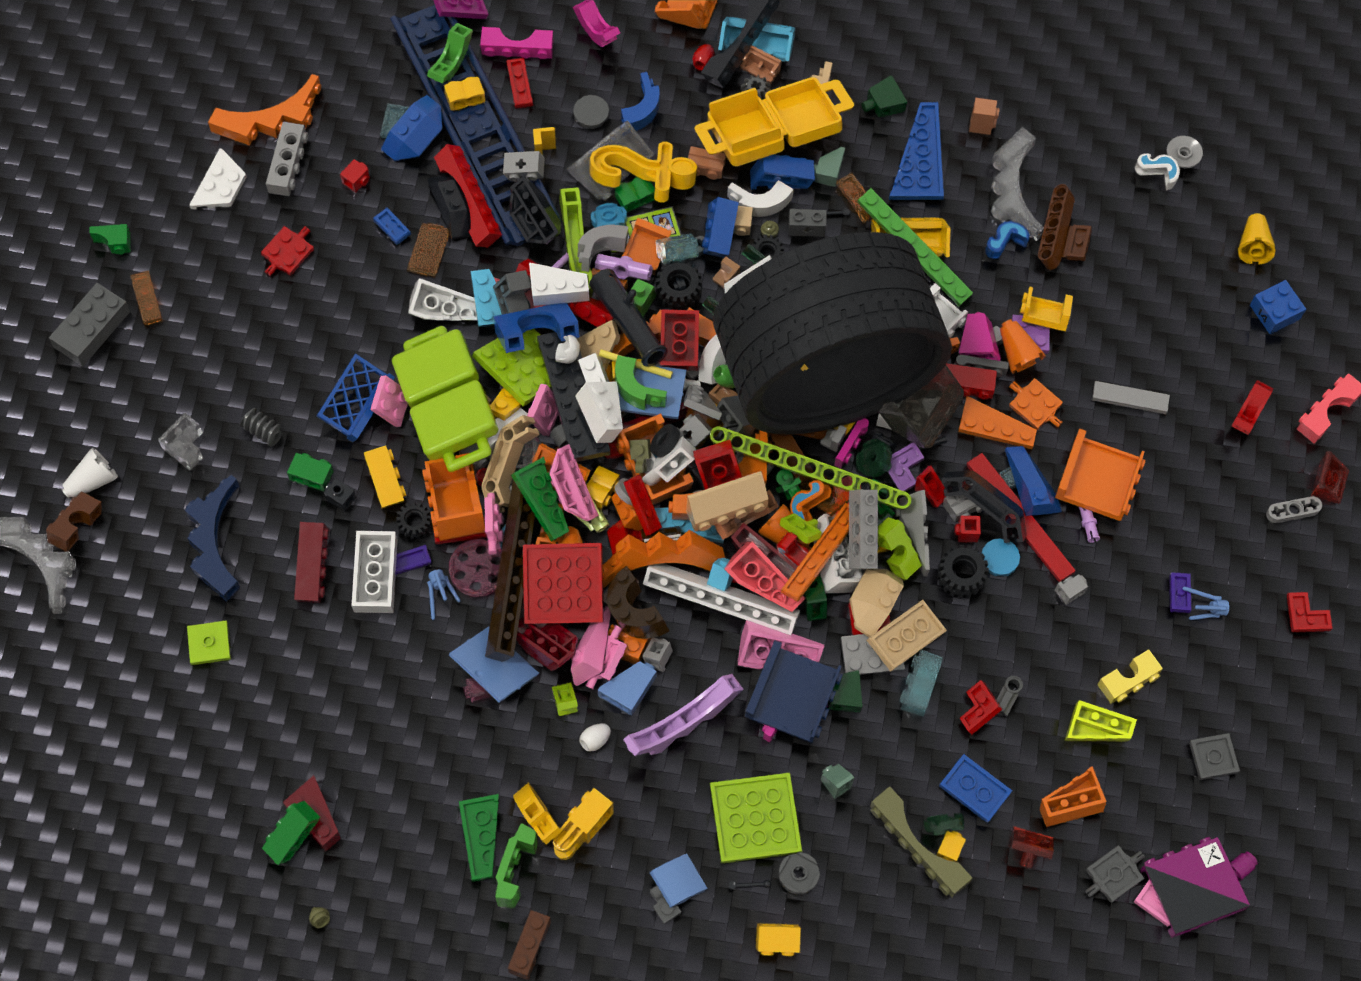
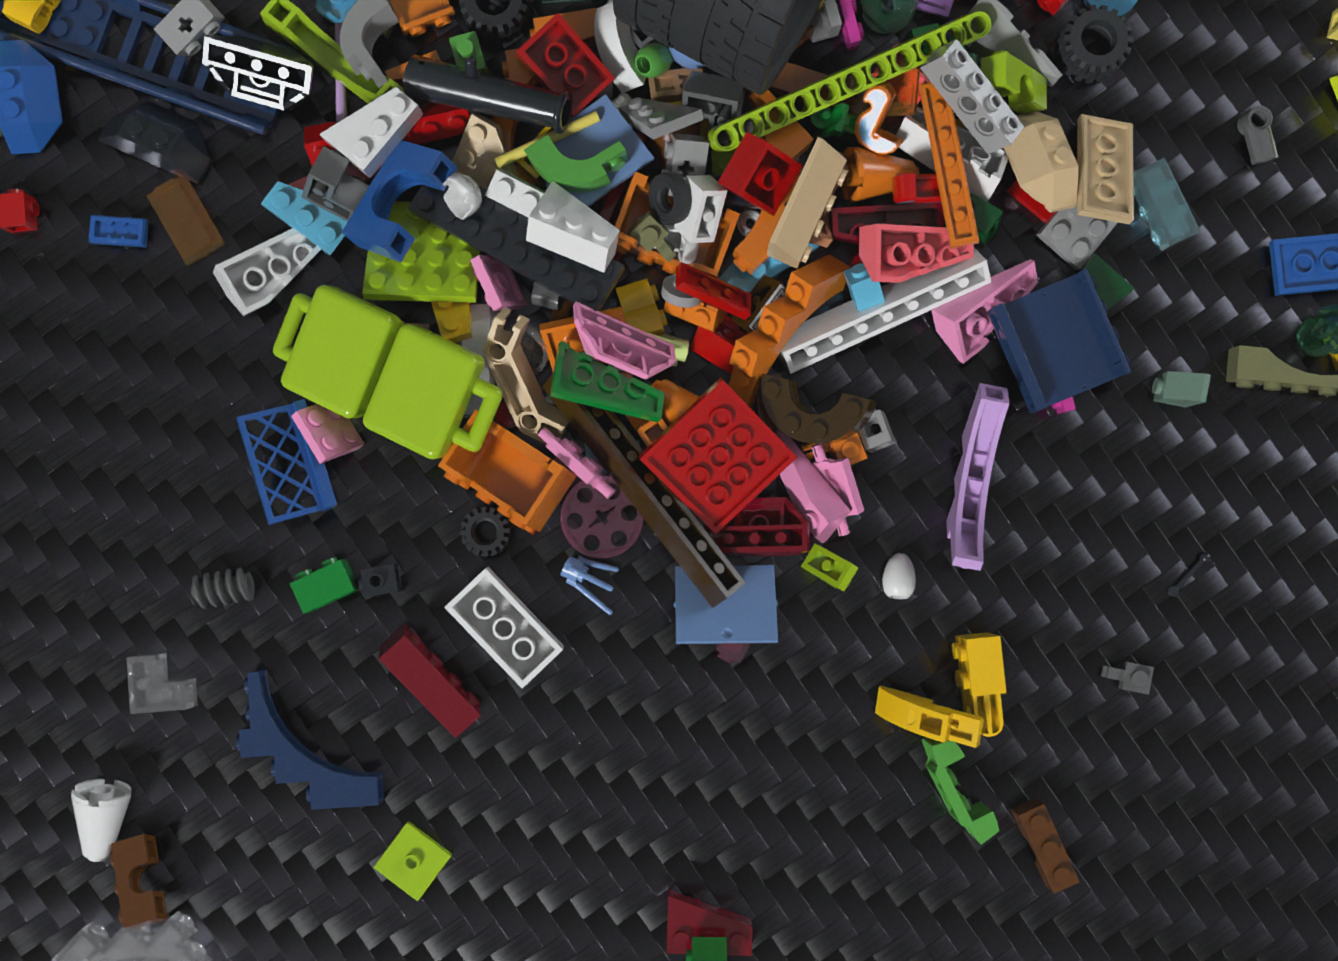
camera: 40 degrees left, 20 degrees up
red plate [261,226,314,276] -> none
yellow wedge [364,445,406,509] -> none
dark purple tile [395,545,432,575] -> none
red arch [434,144,502,248] -> none
green wing [459,794,499,882] -> none
lavender piece [595,254,653,282] -> none
medium blue slope [598,661,657,716] -> none
medium blue slope [650,854,707,908] -> none
lime plate [710,773,802,863] -> none
yellow brick [756,923,801,956] -> none
dark grey plate [779,852,820,895] -> none
lime plate [780,513,822,544] -> none
red plate [960,680,1003,734] -> none

